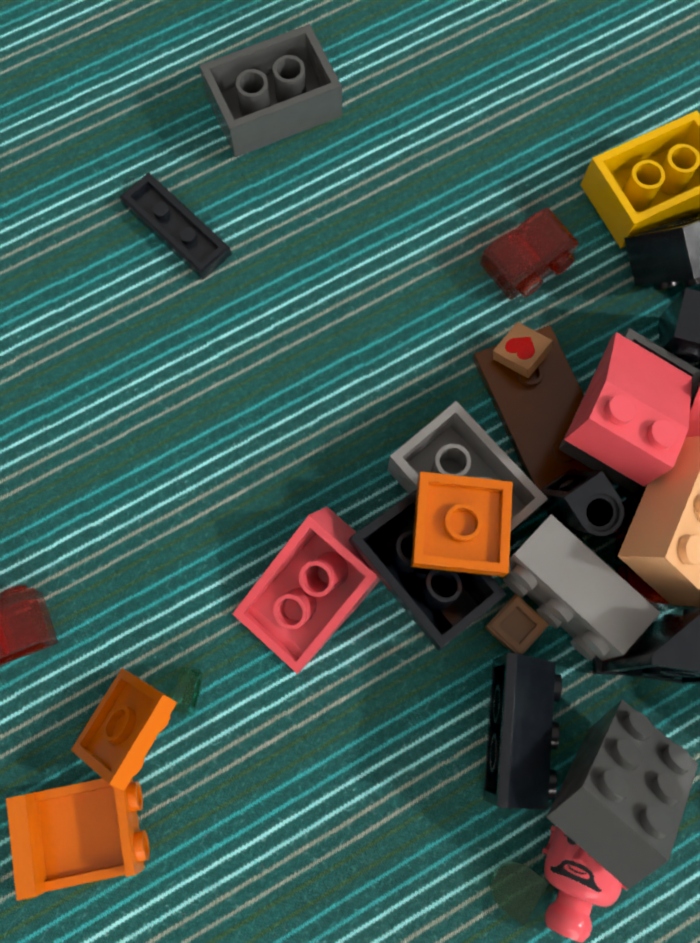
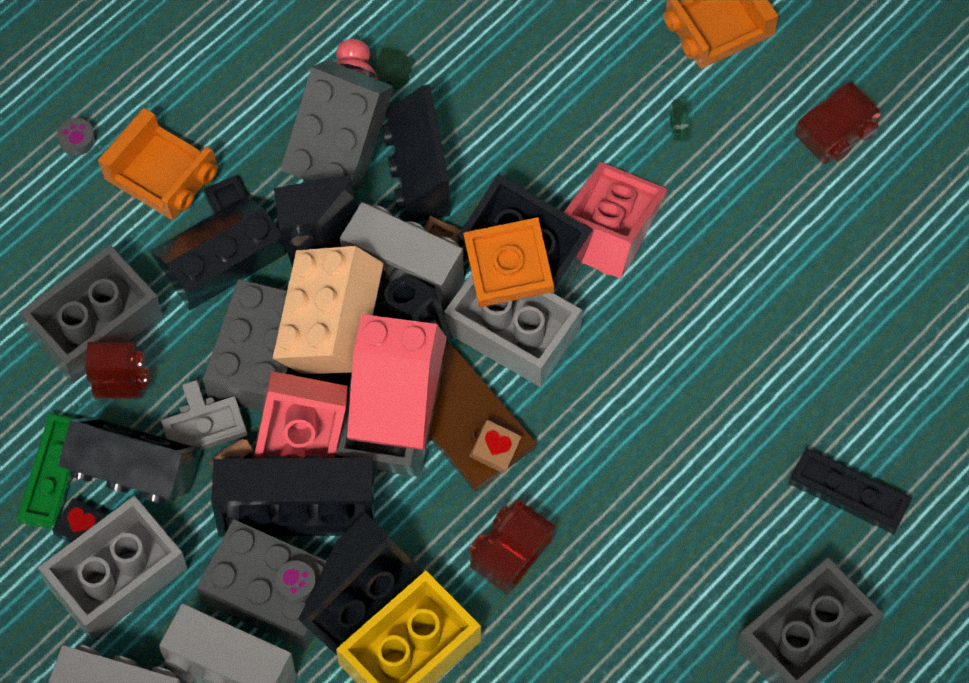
camera: 165 degrees right, 10 degrees down
orange plate [71,668,177,791] -> none

